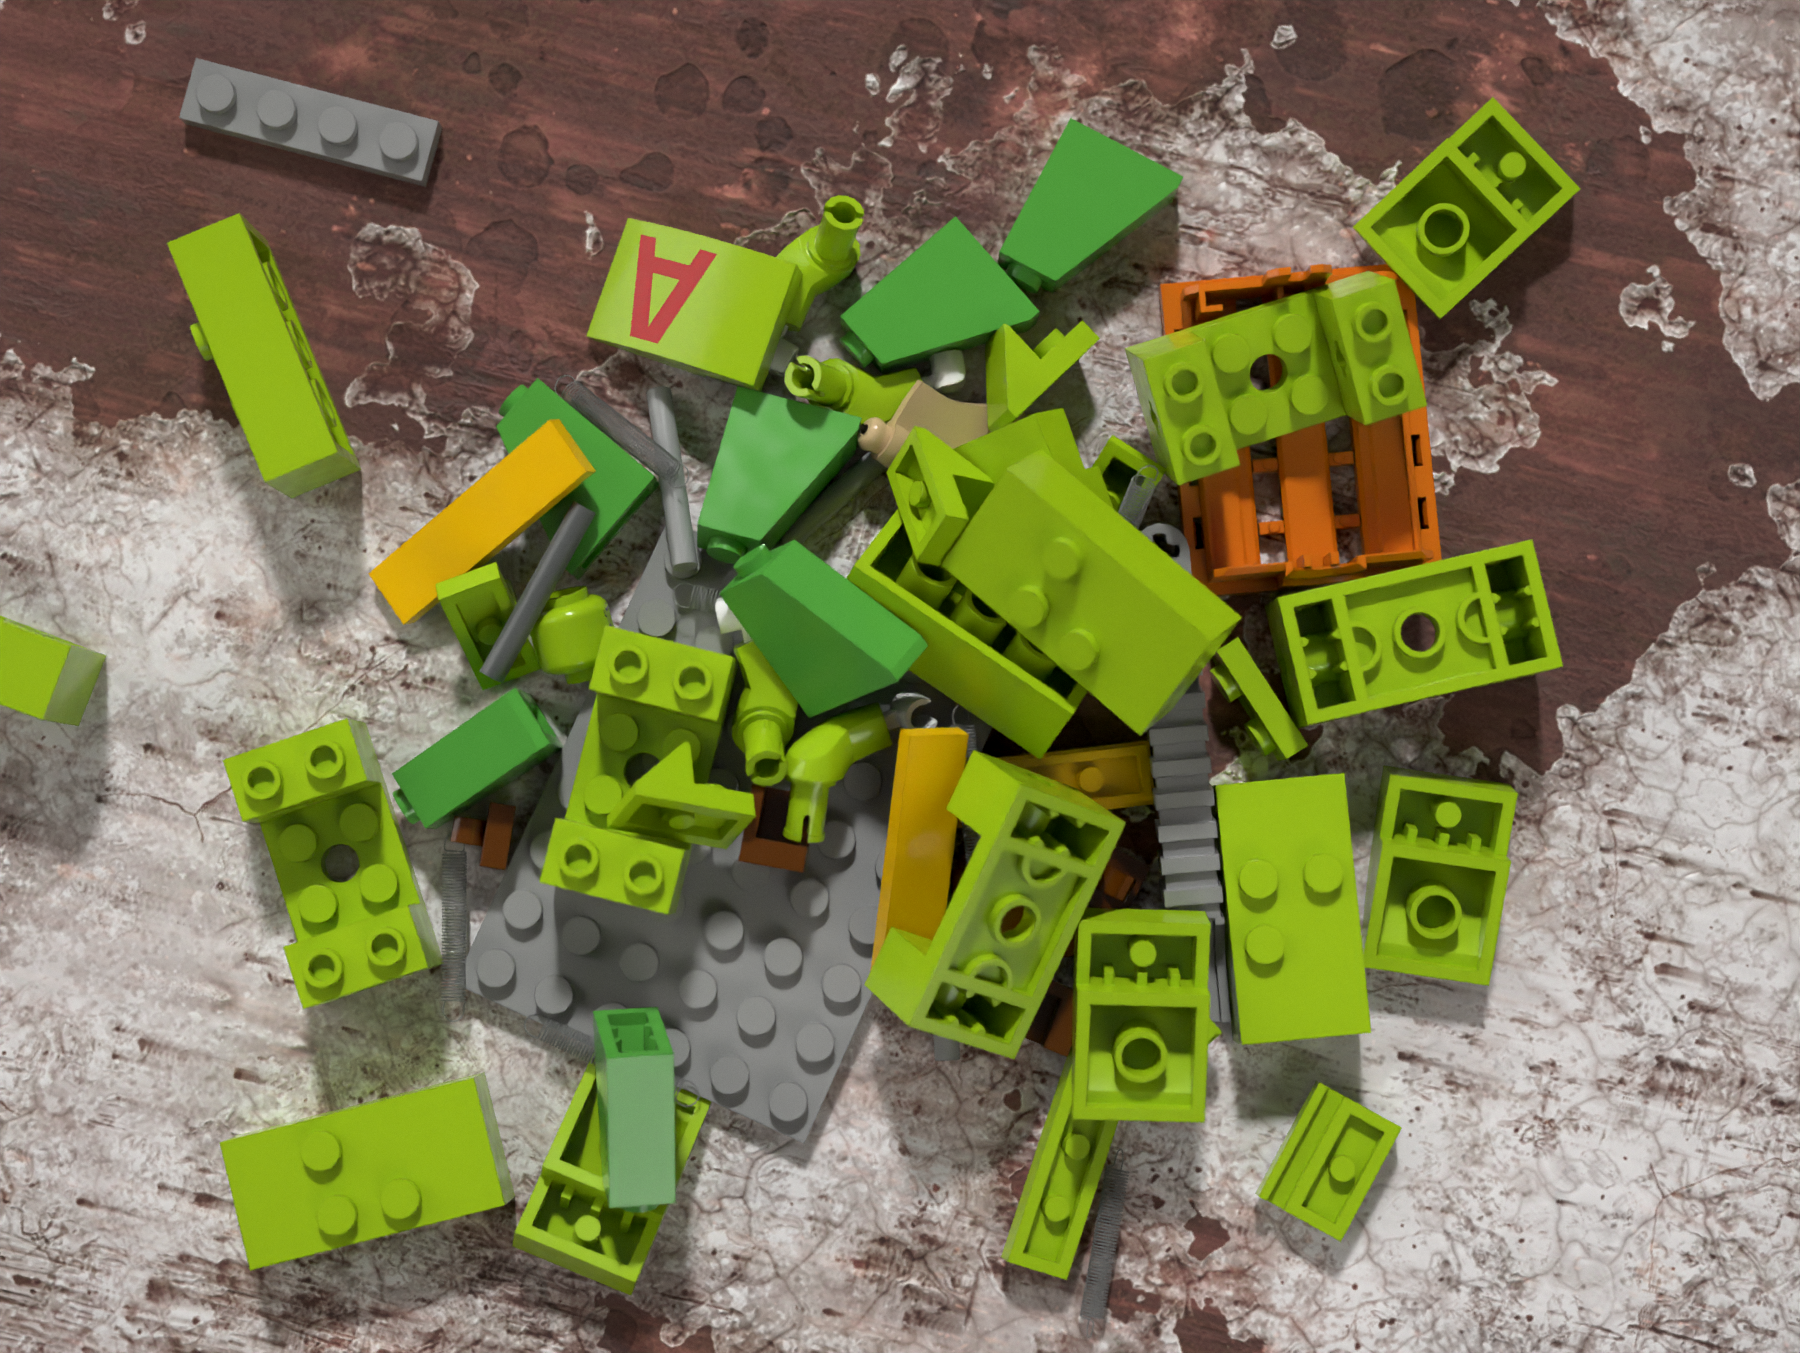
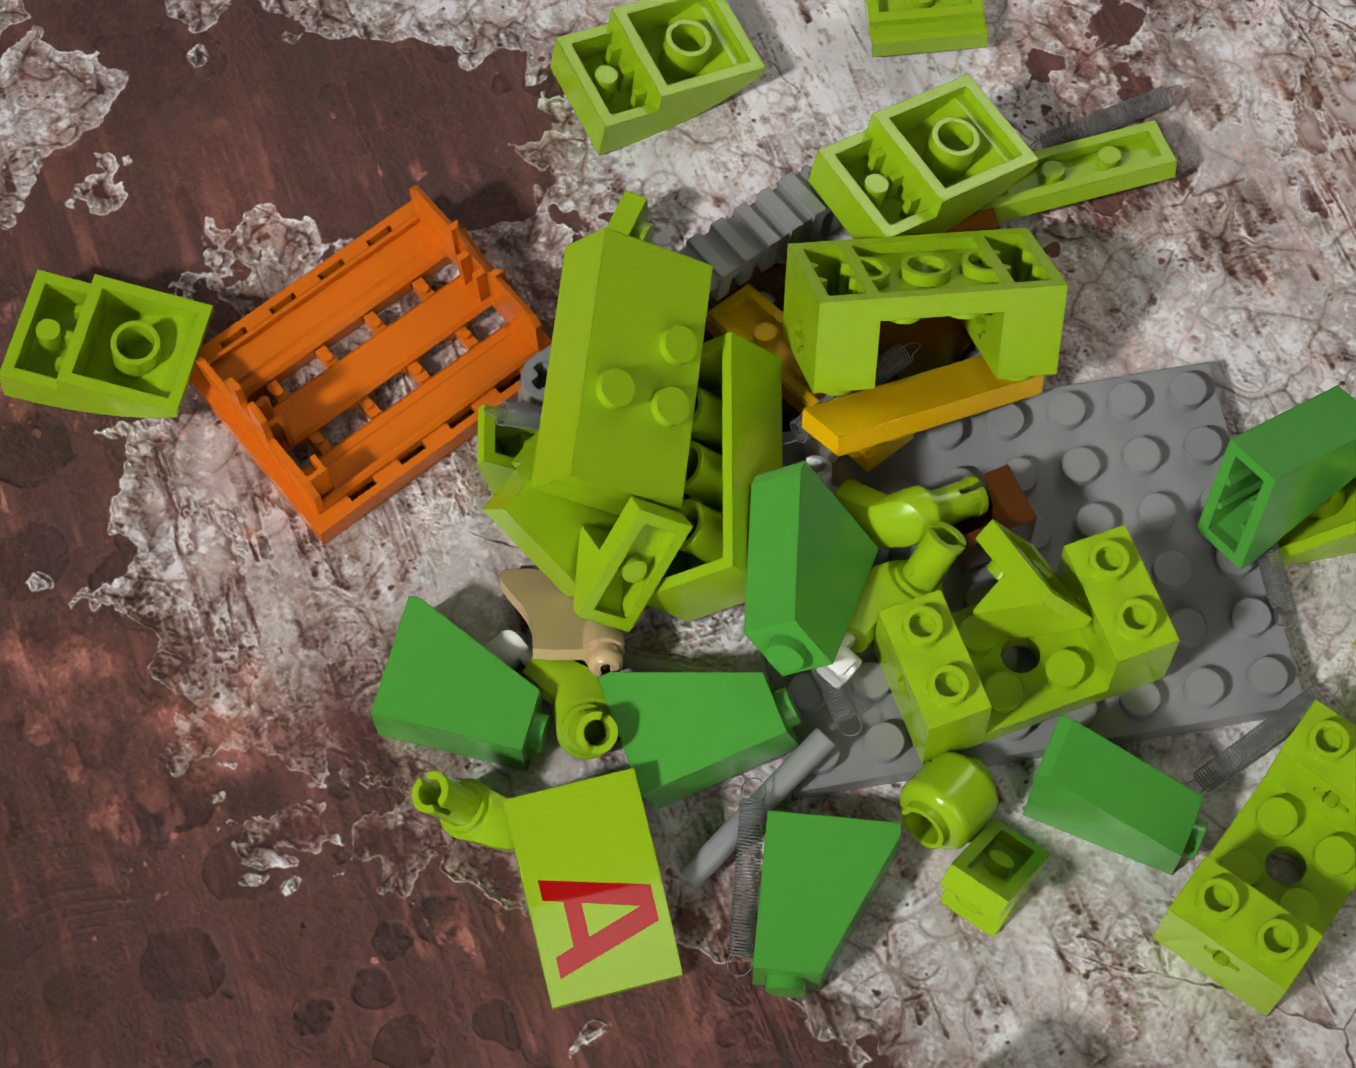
camera: 120 degrees left, 20 degrees down
yellow tile [368,419,596,625] -> none
reddish brown tile [450,802,516,870] -> none
dark grey bar [480,501,596,683] -> none
lime slope [985,320,1100,432] -> none
bright green slope [997,118,1183,293] -> none
lime plate [1125,271,1428,485] -> none
lime brick [1211,773,1371,1045] -> none
lime plate [1265,539,1563,729] -> none

